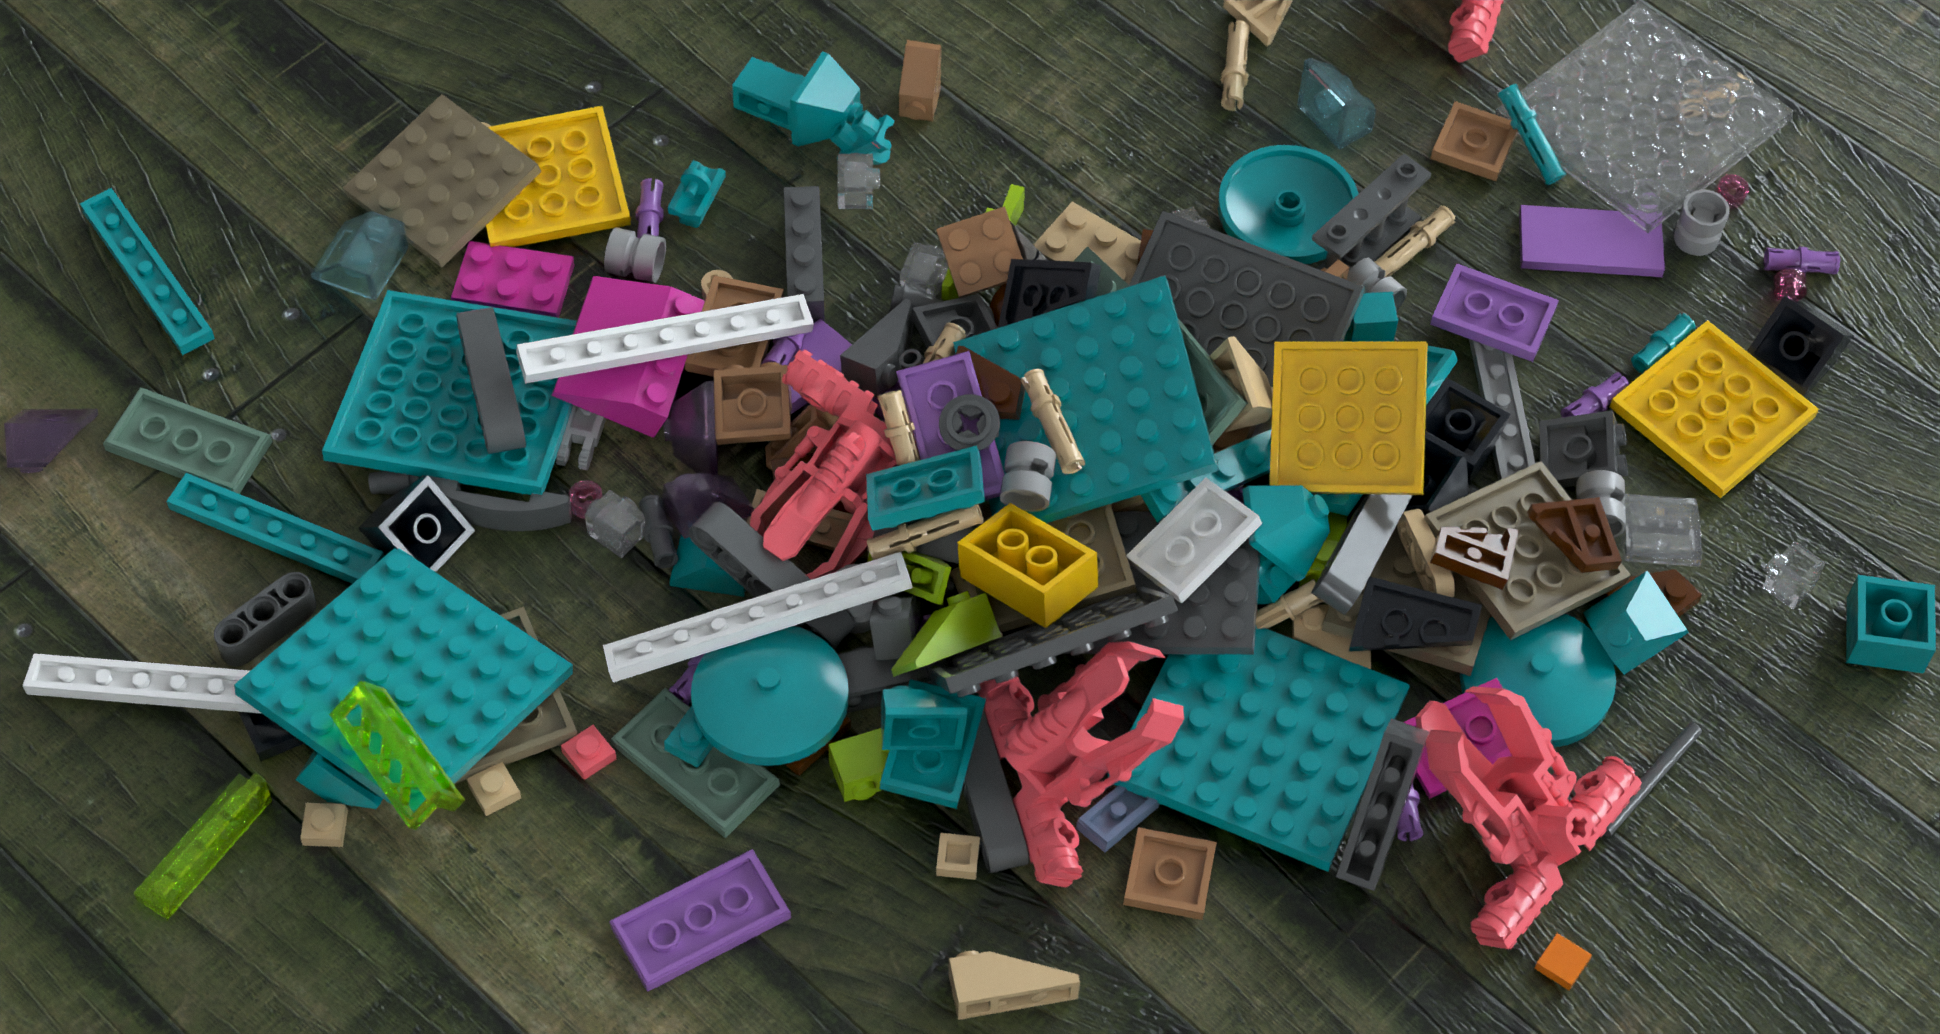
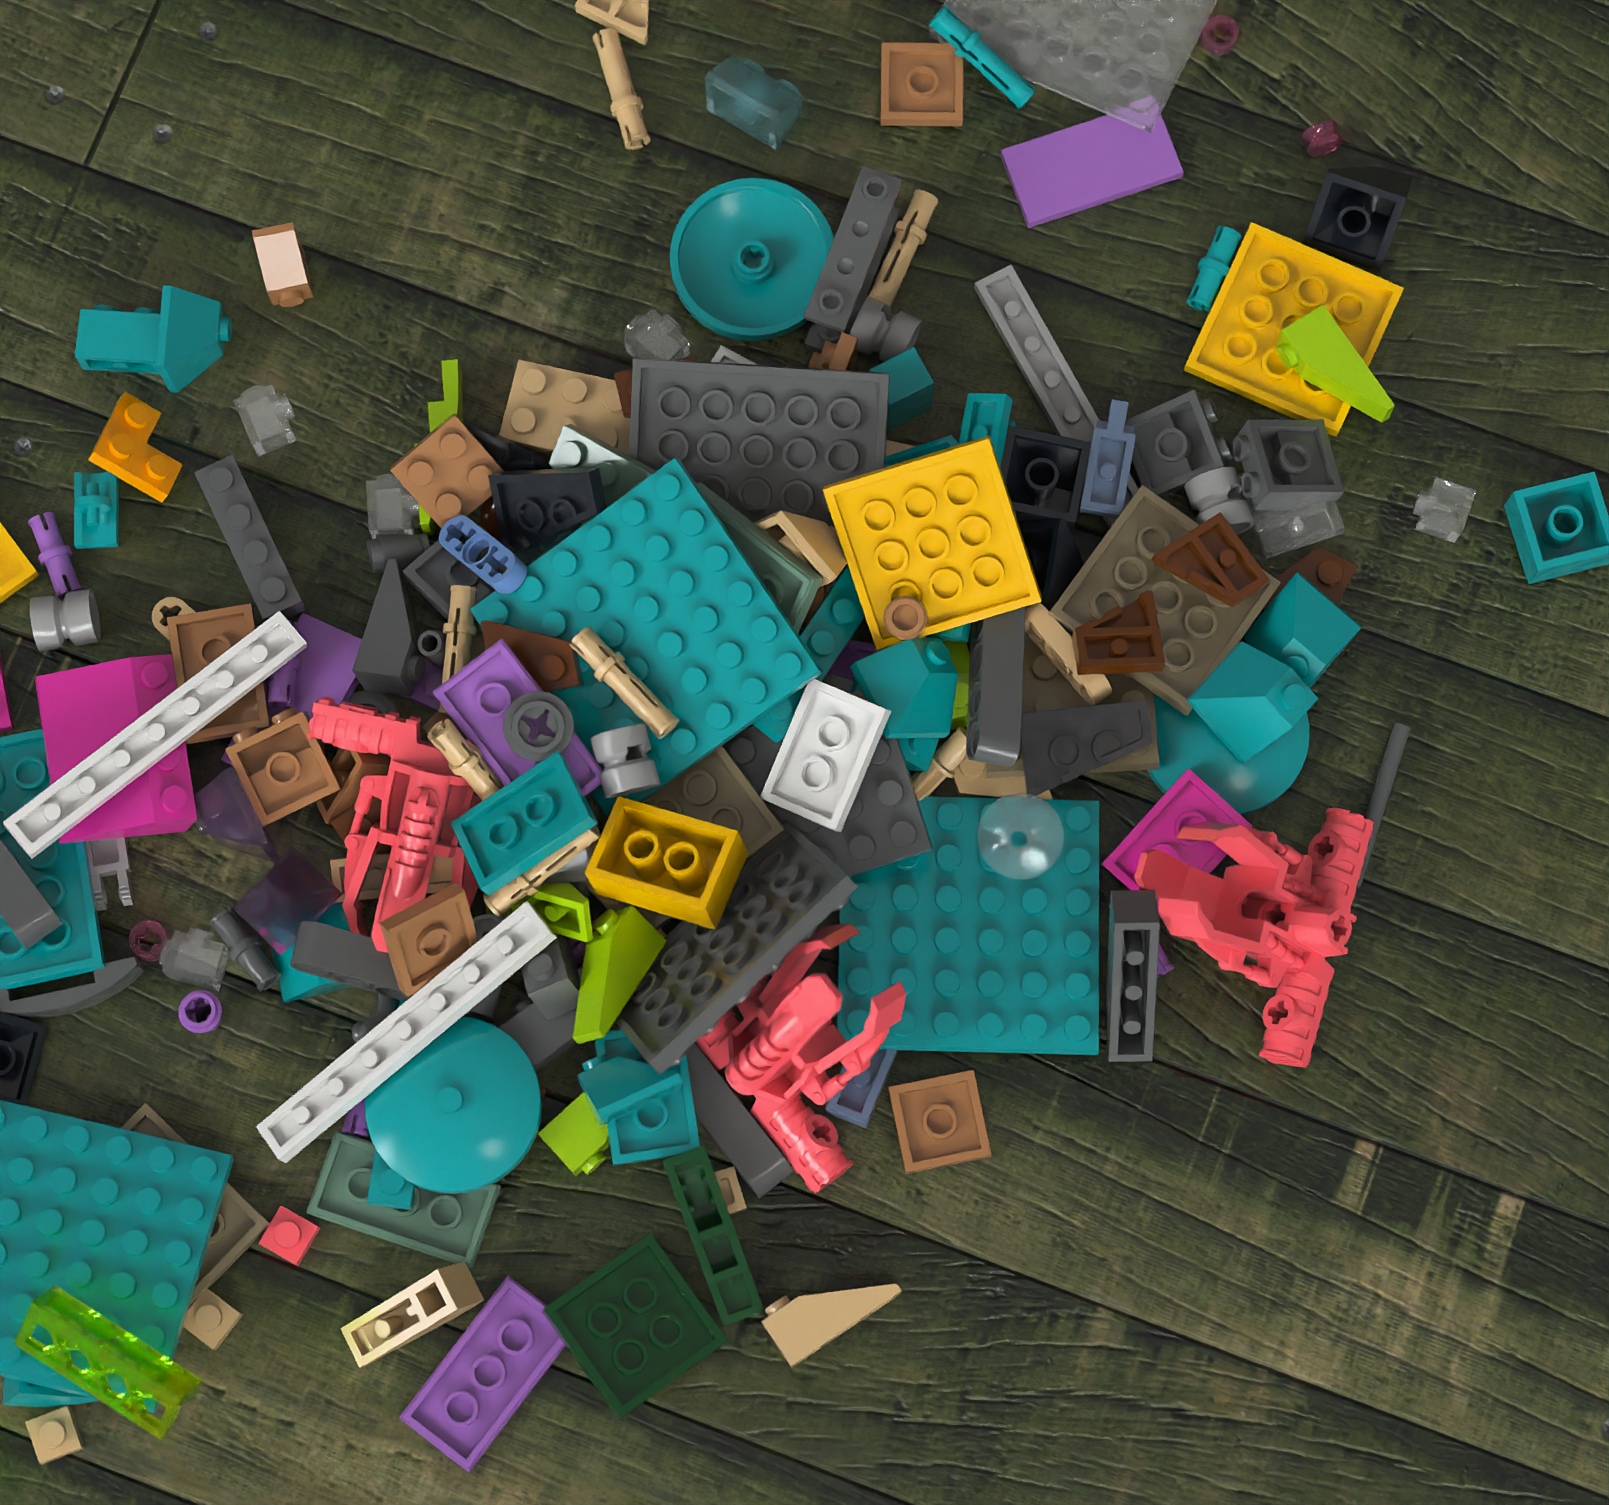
camera: 20 degrees left, 20 degrees up
teal hips [830,110,894,165] -> none
medium lavender plate [1430,264,1559,362] -> none
orange tile [1534,933,1592,990] -> none
medium lavender pin [1561,372,1629,418] -> none
light grey wheel [1674,189,1730,256] -> none
medium lavender pin [1764,247,1840,275] -> none
none -> light orange plate [88,391,183,503]
none -> medium lavender cone [178,990,222,1033]
none -> tan slope [340,1261,484,1368]
none -> medium nougat plate [380,883,478,997]
none -> medium blue beam [439,515,527,594]
none -> dark green plate [542,1233,728,1420]
none -> dark green slope [662,1145,765,1327]
none -> medium nougat tile [884,596,928,640]
none -> clear dish [977,793,1064,879]
none -> sand blue hinge [1079,399,1136,518]
none -> teal slope [1186,641,1318,763]
none -> dark grey plate [1232,420,1344,510]
none -> lime slope [1276,304,1395,423]

